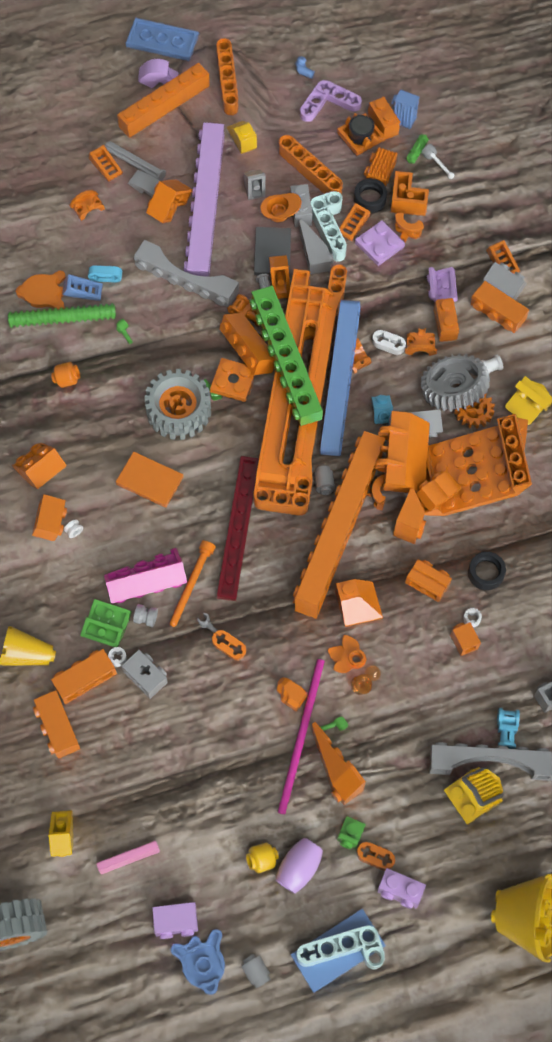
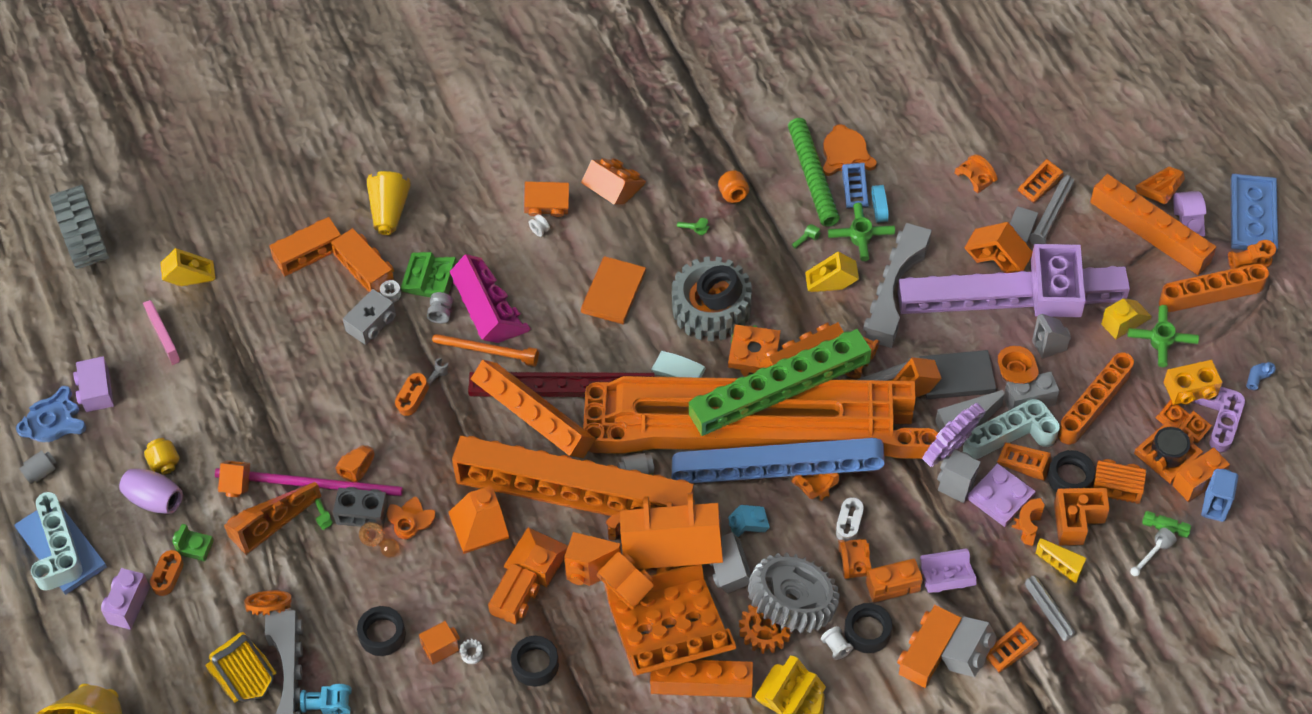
camera: 85 degrees right, 10 degrees down
none -> orange brick [218,460,250,497]
none -> orange wheel [244,590,292,615]
none -> dark grey brick [333,487,389,529]
none -> black tyre [357,606,406,656]
none -> orange brick [471,360,596,458]
none -> orange slope [504,527,568,587]
none -> light aqua slope [651,351,706,378]
none -> bright green hand [677,218,709,235]
none -> black tyre [697,265,743,310]
none -> yellow slope [805,251,859,292]
none -> bright green bar [828,202,895,261]
none -> black tyre [844,603,892,653]
none -> lavender gear [922,403,986,467]
none -> light grey brick [937,449,981,503]
none -> light grey axle [1025,576,1075,641]
none -> lavender brick [1031,244,1085,317]
none -> yellow slope [1035,538,1086,583]
none -> bright green bar [1127,305,1199,367]
none -> orange wing [1135,166,1185,204]
none -> orange slope [1155,400,1212,443]
none -> light orange brick [1163,360,1223,405]
none -> orange connector [1228,240,1276,269]

